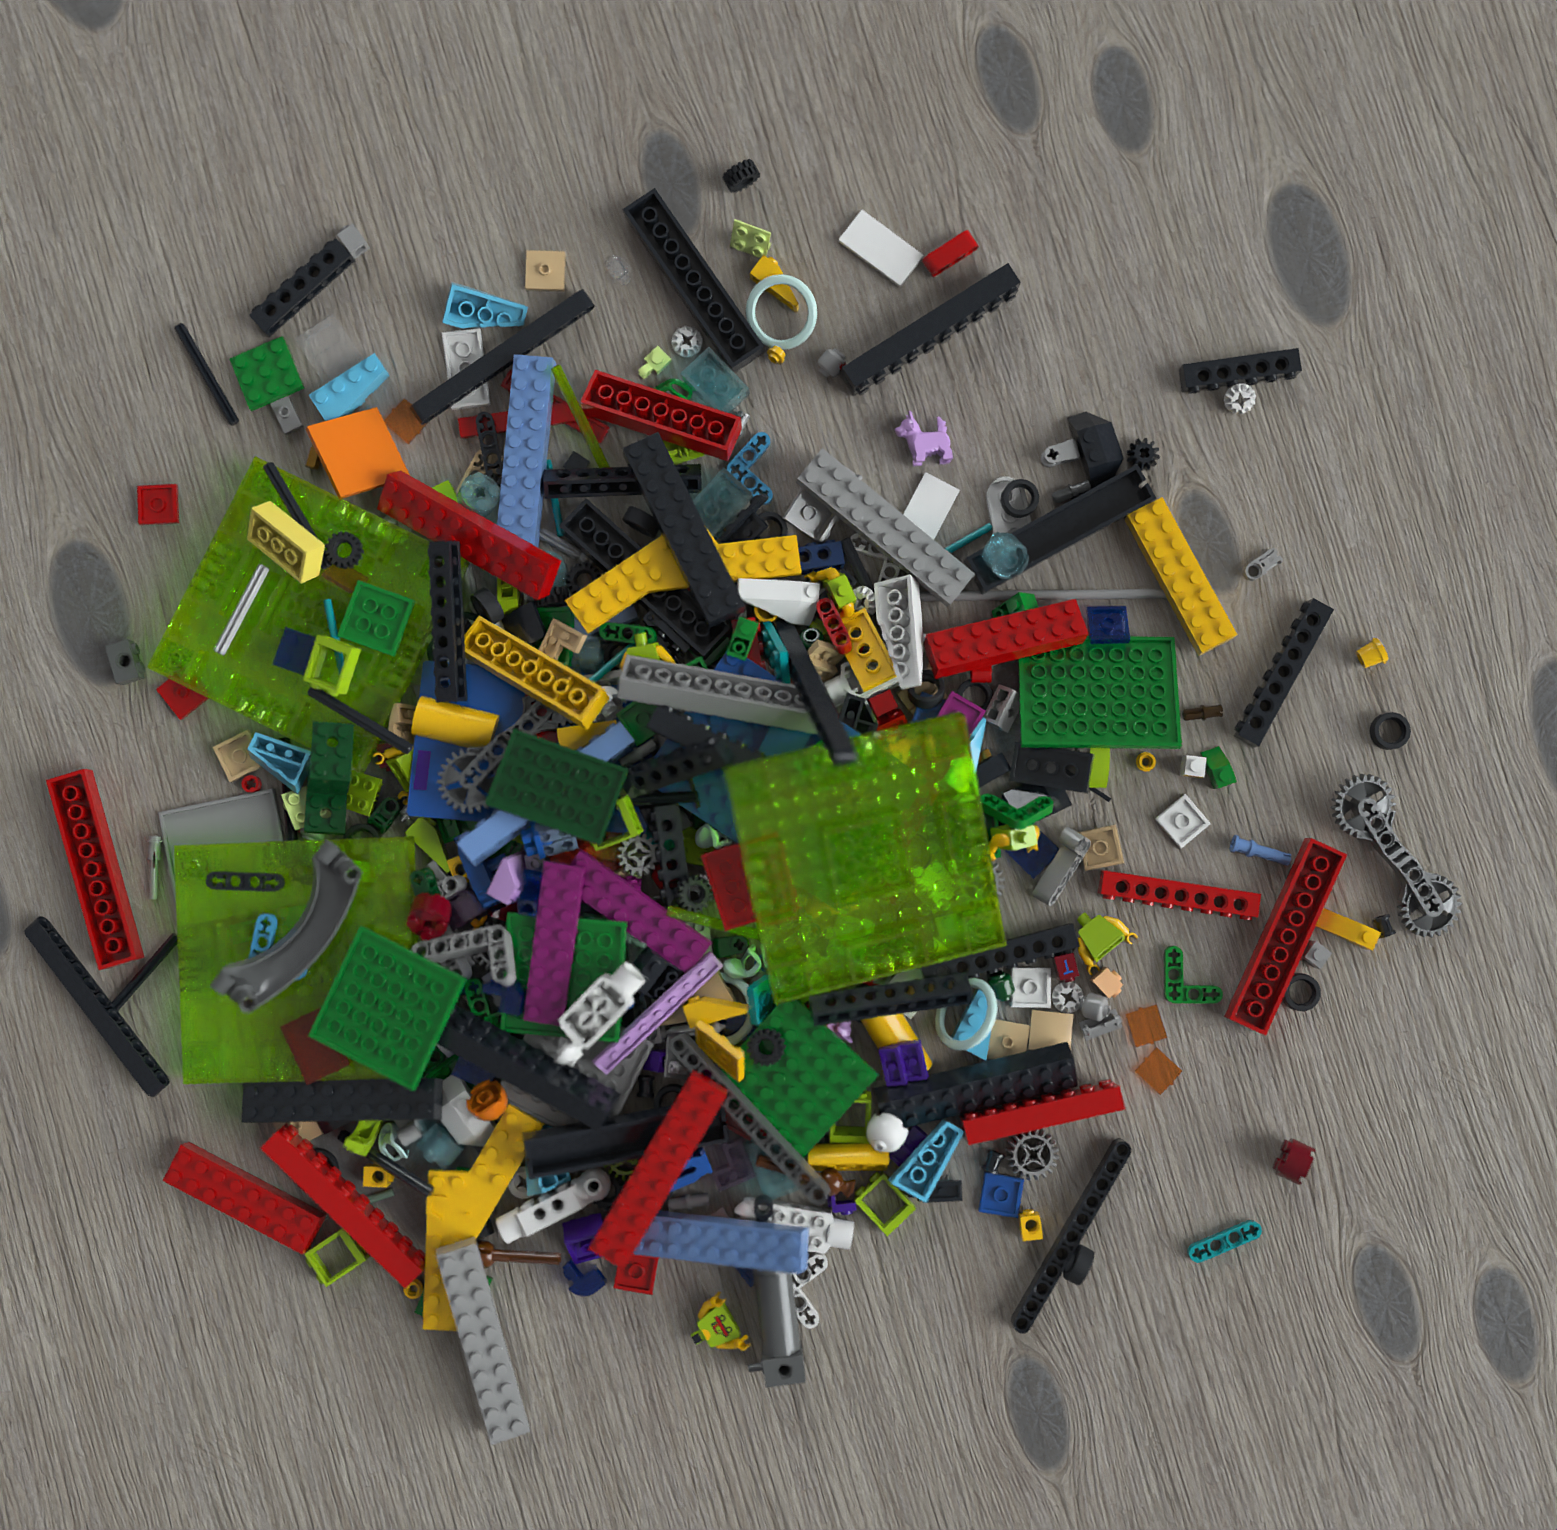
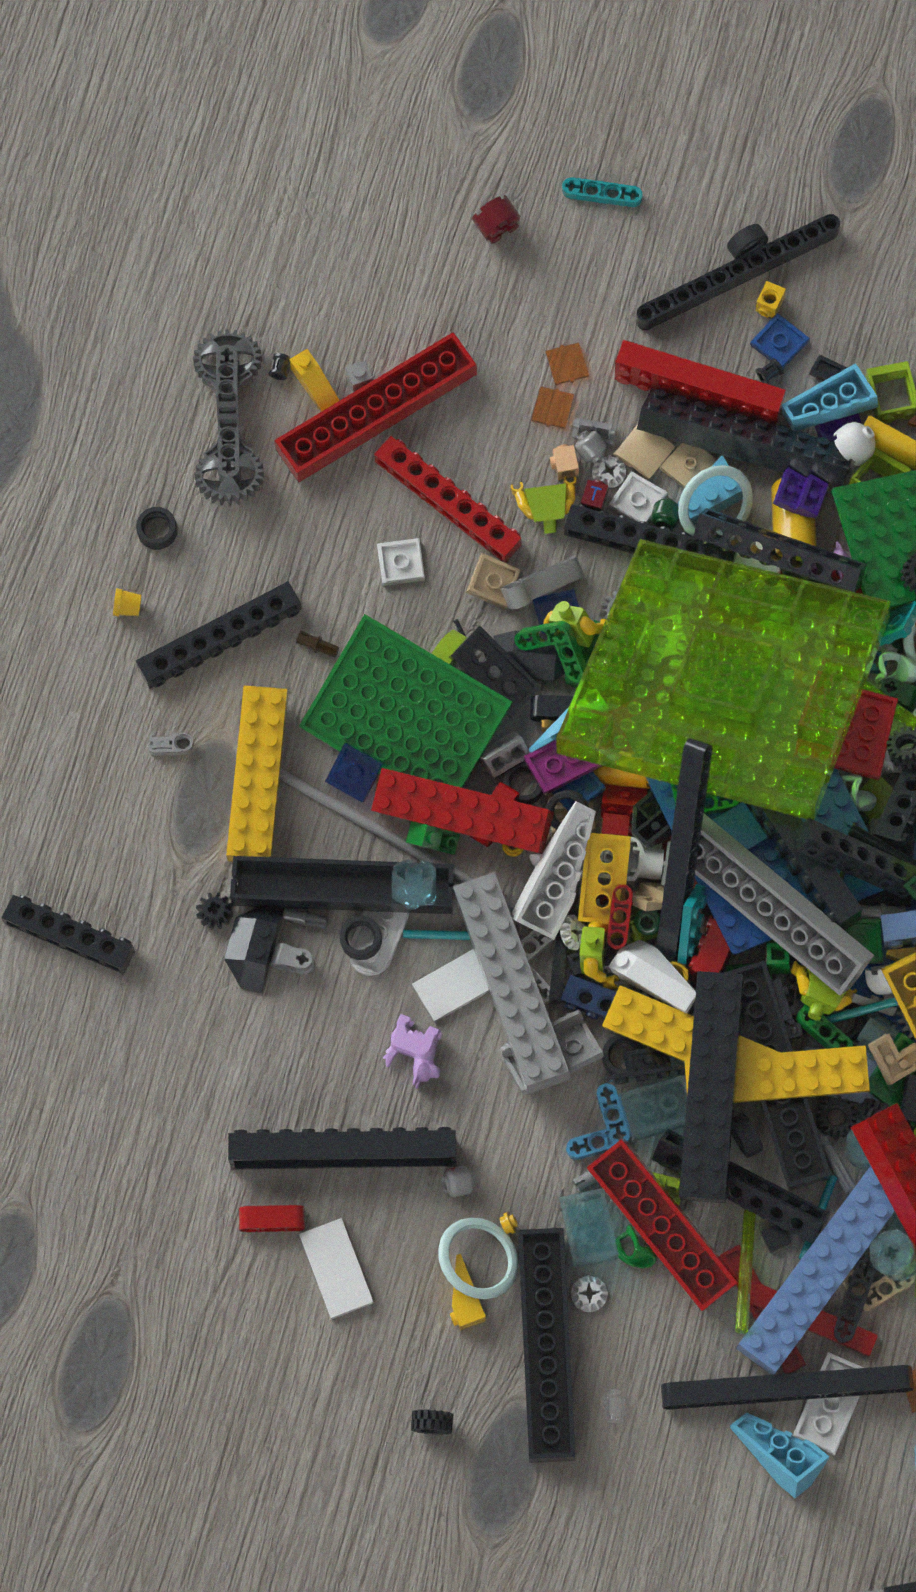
camera: 150 degrees left, 15 degrees down
tan plate [525,250,566,291] -> none
yellowish green plate [638,346,671,379] -> none
green slope [726,617,759,661] -> none
yellowish green hinge [730,219,771,258] -> none
light grey gear [1005,1129,1059,1181] -> none
yellow plate [1136,752,1156,772] -> none
green beam [1163,946,1223,1004] -> none
white brick [1180,755,1206,778] -> none
green slope [1200,746,1237,790] -> none
white gear [1224,383,1256,415] -> none
medium blue pin [1229,835,1291,866] -> none
black tyre [1282,973,1321,1011] -> none

